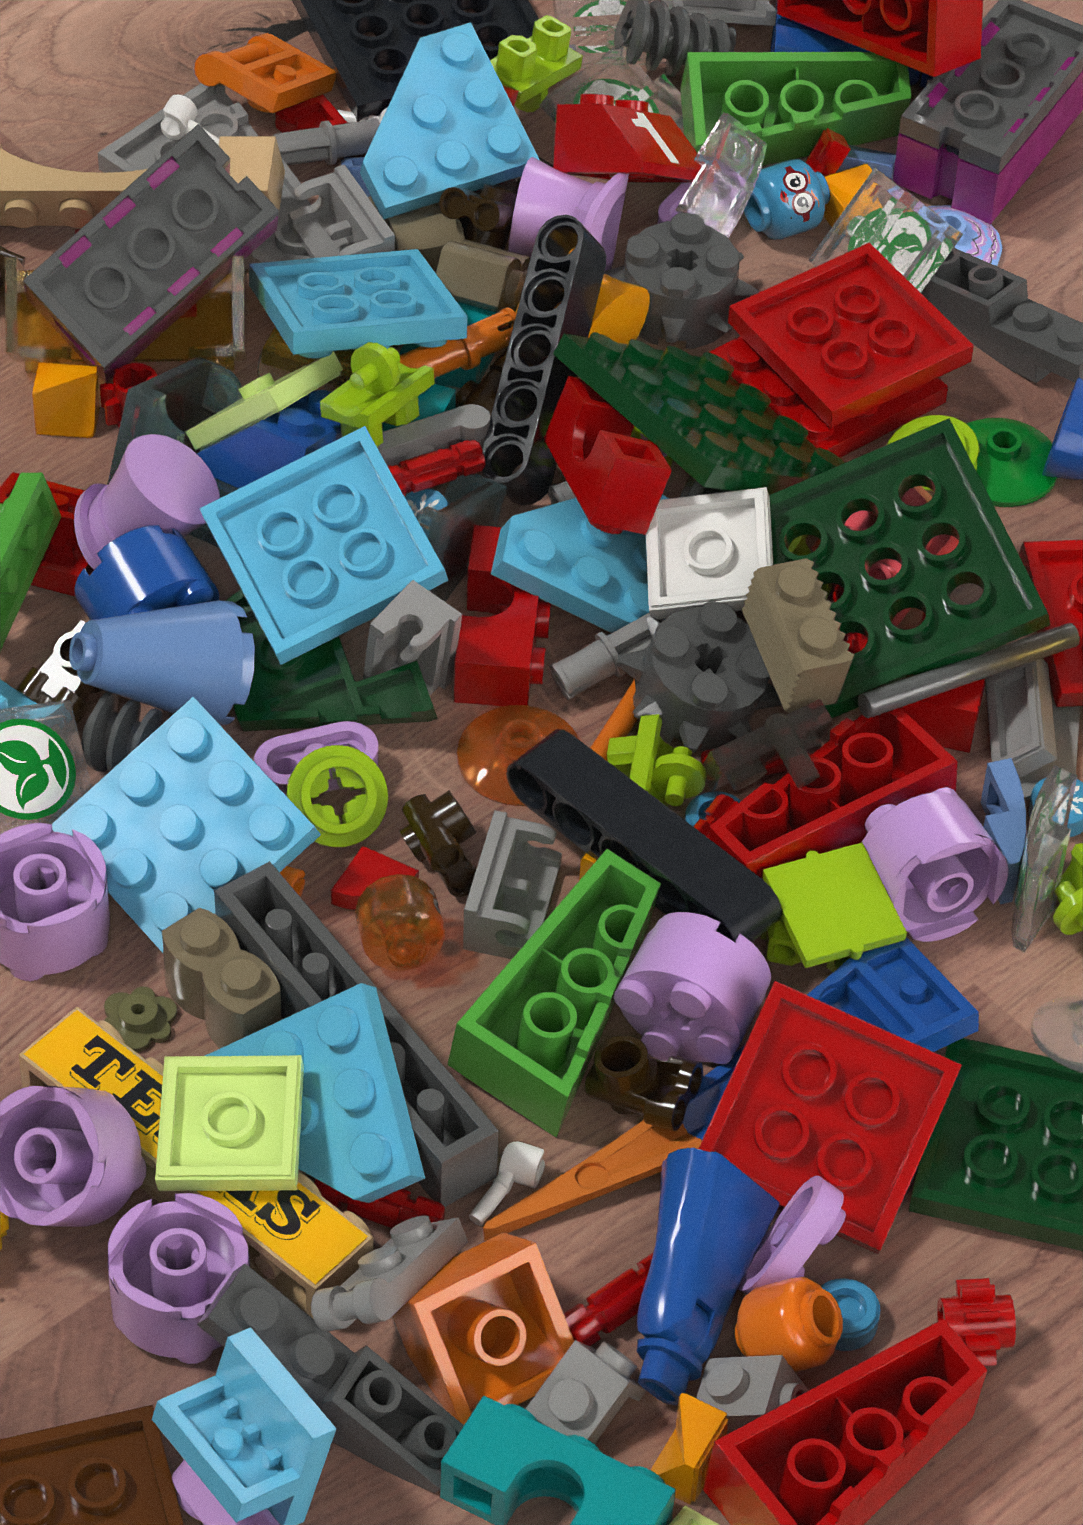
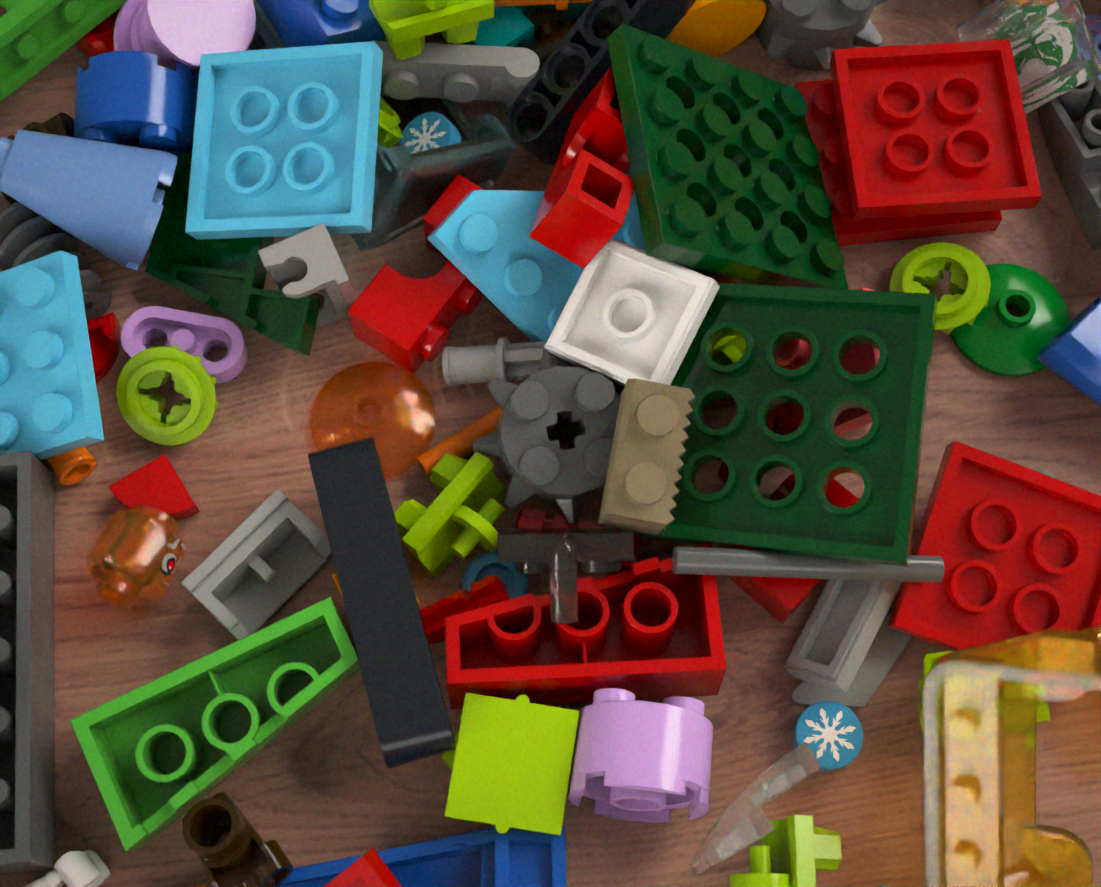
camera: 30 degrees right, 20 degrees up
red axle [388,440,486,496] -> none
dark brown plate [399,790,477,897] -> none
lavender brick [614,912,771,1064] -> none
medium blue slope [980,758,1026,904] -> none

